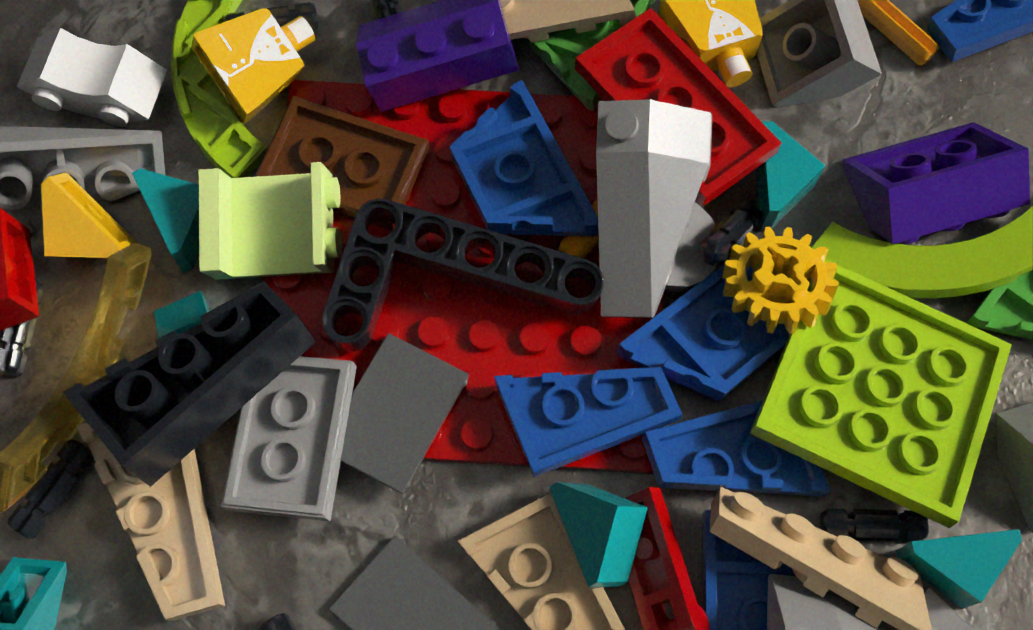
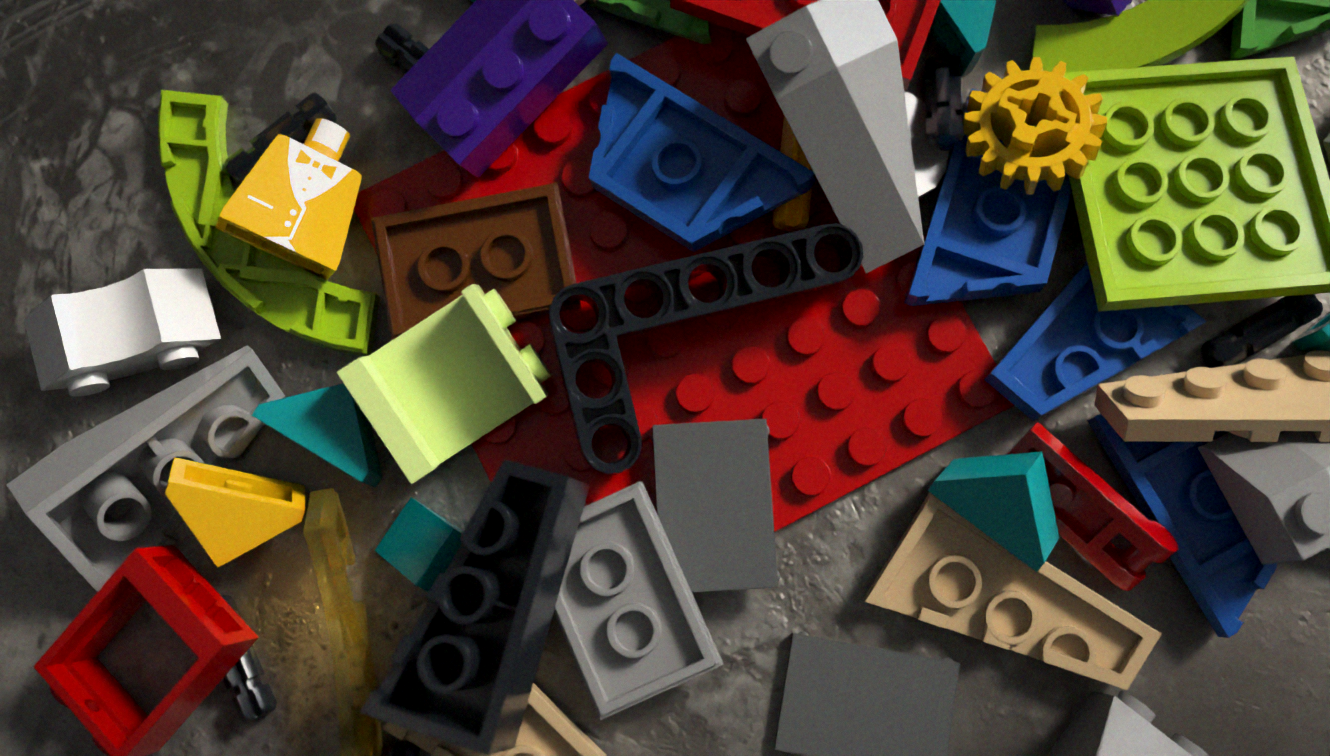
camera: 30 degrees left, 10 degrees up
blue wing [494,367,683,478] -> none

